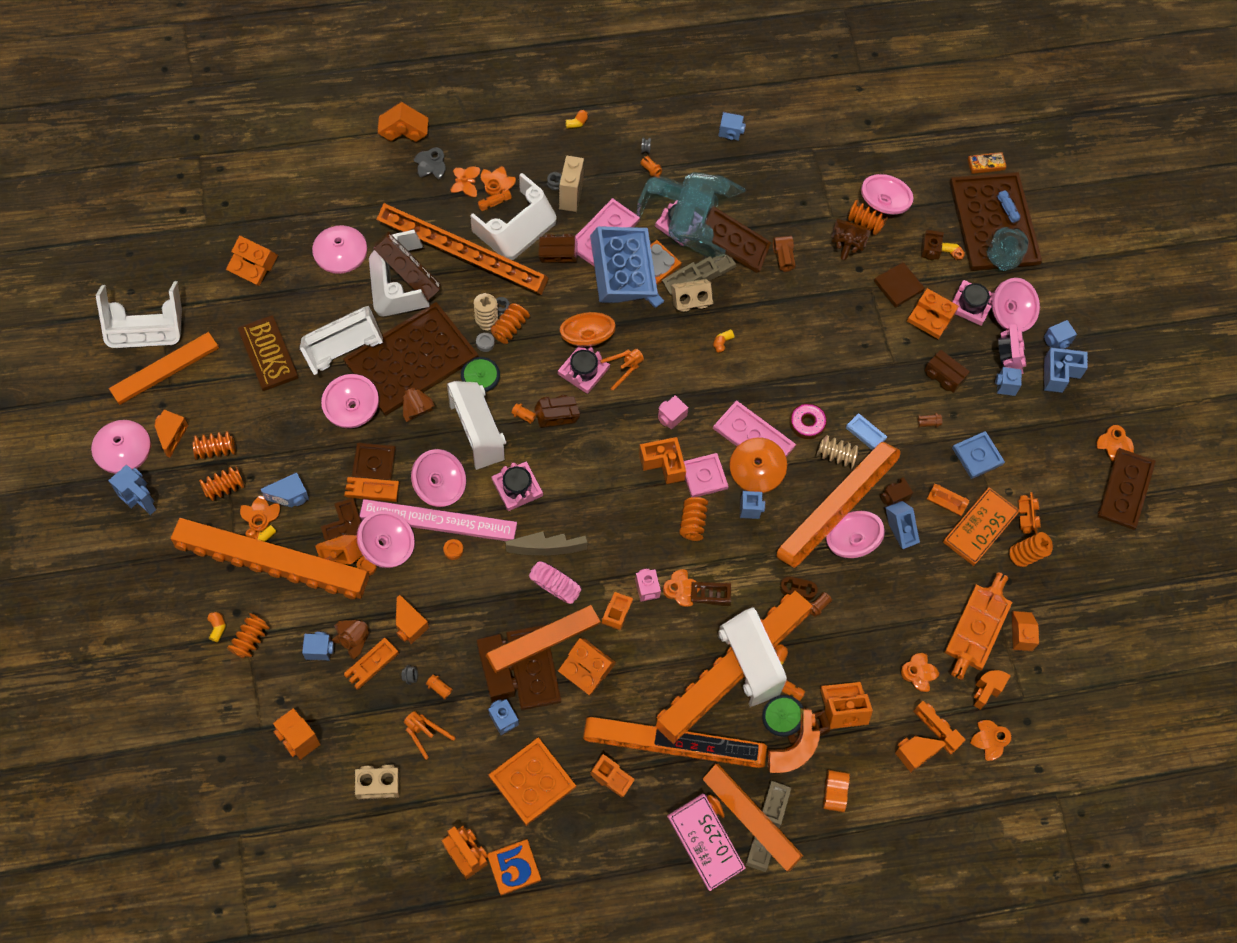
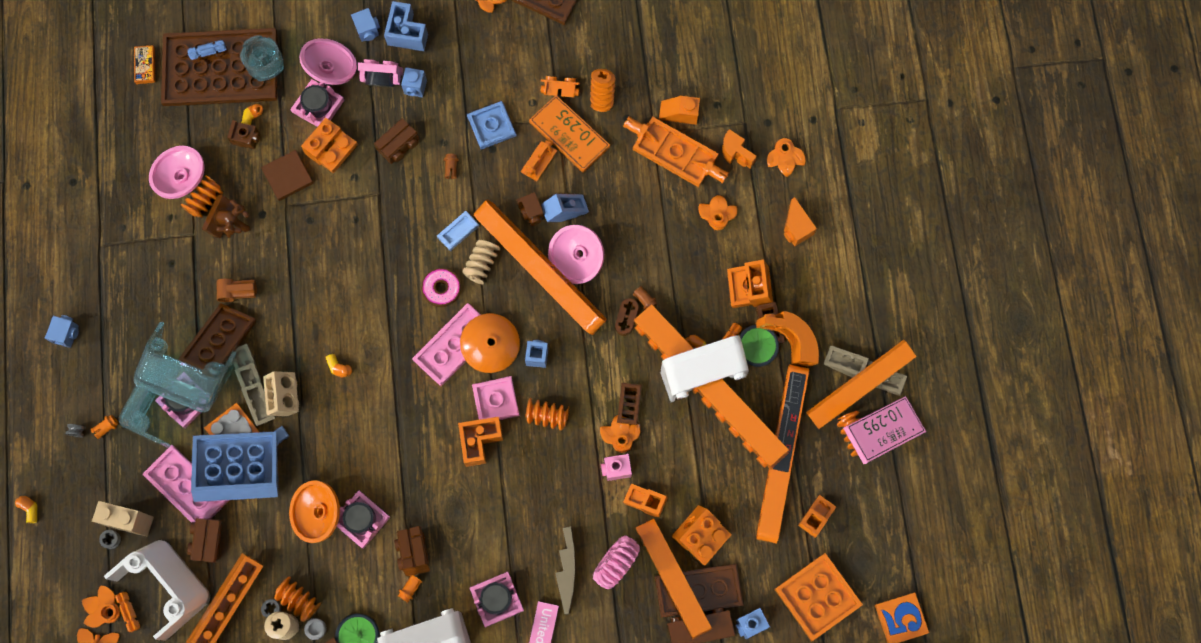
camera: 80 degrees left, 10 degrees up
orange plant [600,349,644,390] -> none
bright pink brick [658,396,688,429] -> none
orange axle [823,770,850,812] -> none
orange plate [913,701,966,755] -> none

